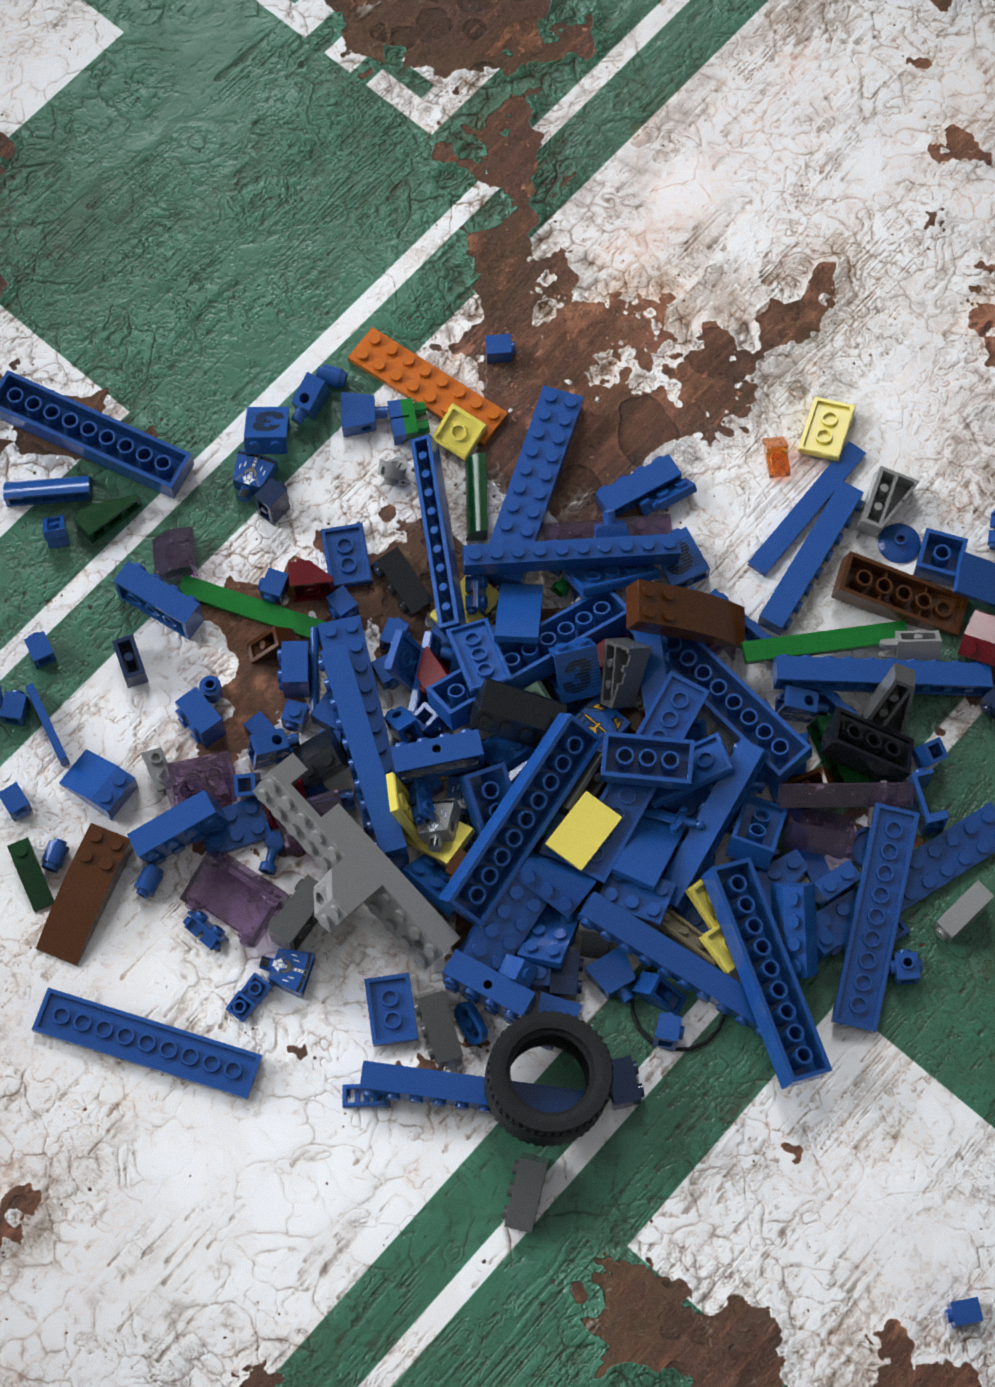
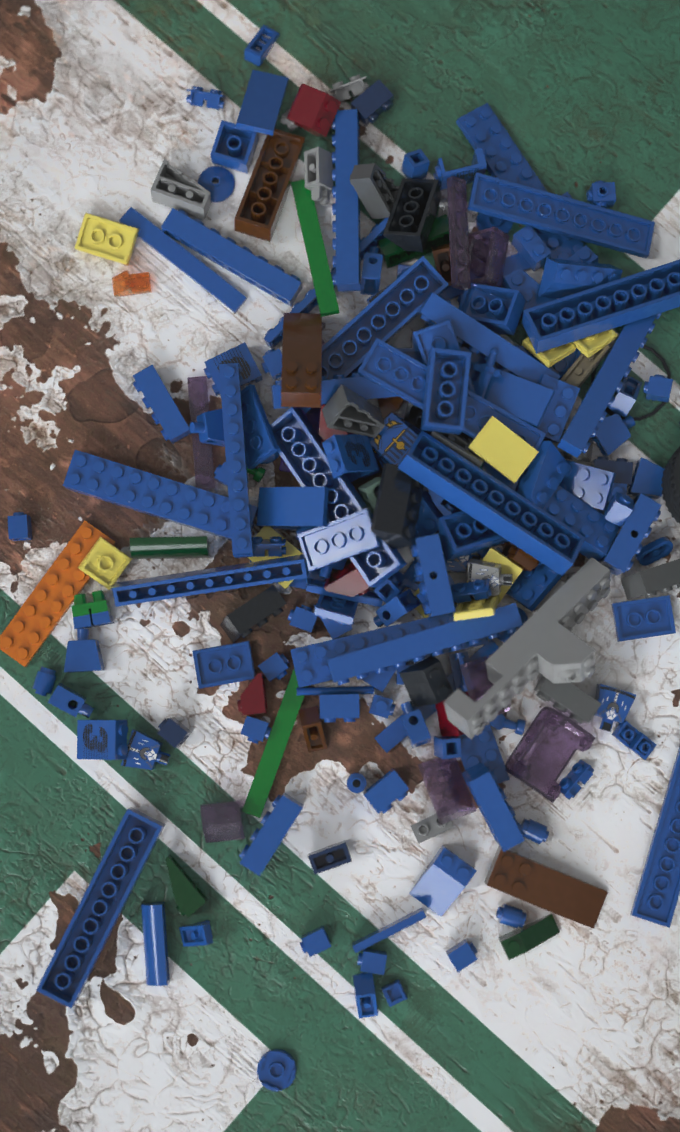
camera: 90 degrees left, 15 degrees up
light grey piece [378,457,408,486] -> none
blue hinge [638,478,697,516] -> none
light grey slope [933,880,994,943] -> none

